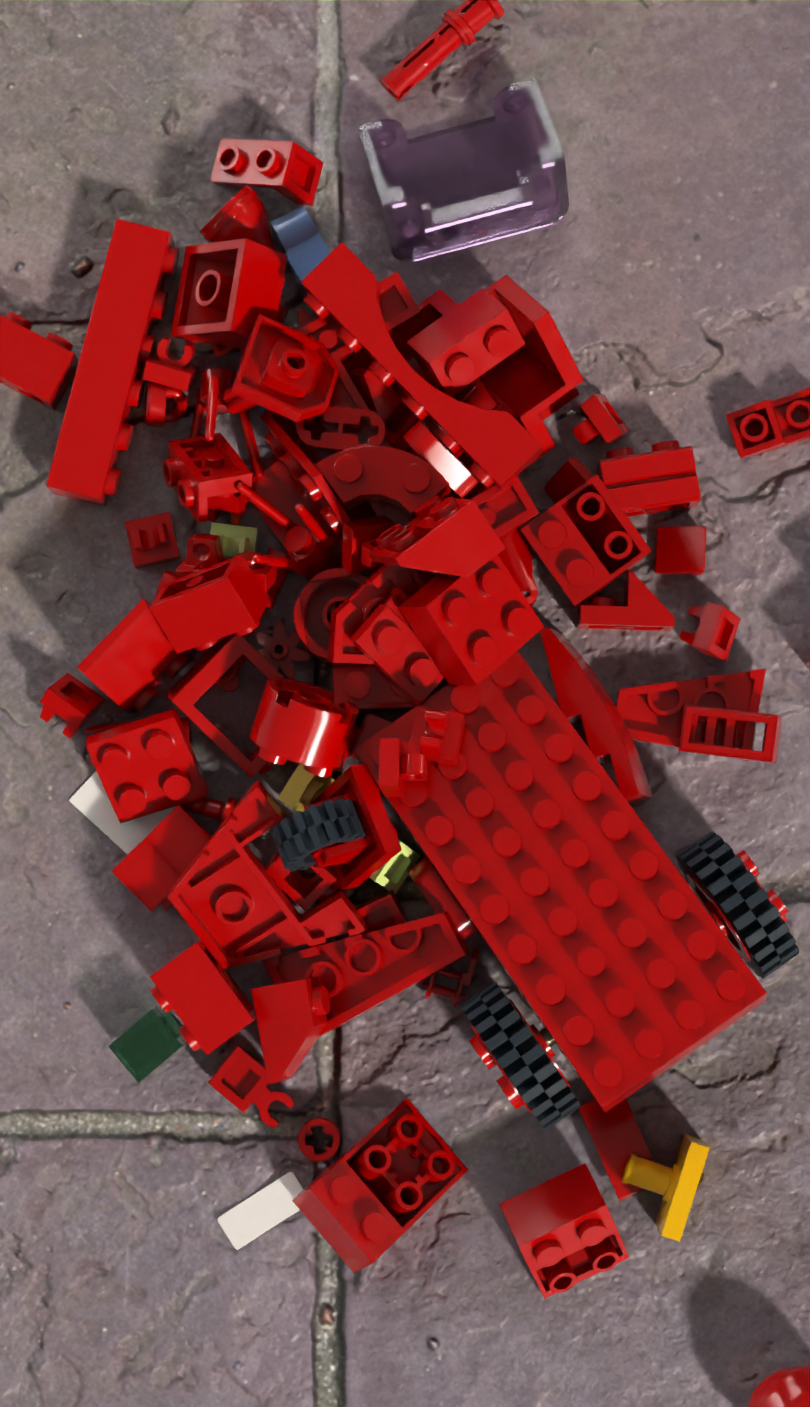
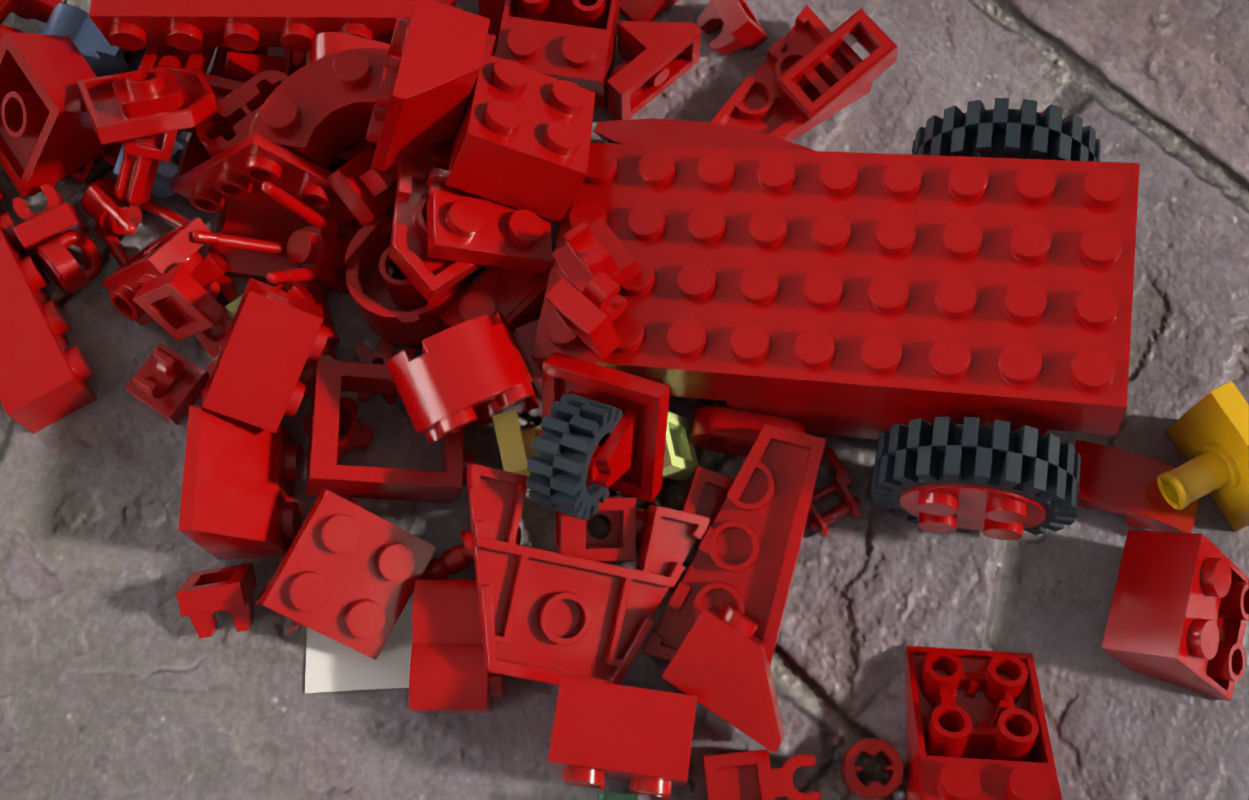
camera: 45 degrees left, 15 degrees down
none -> red tile [132,259,225,341]

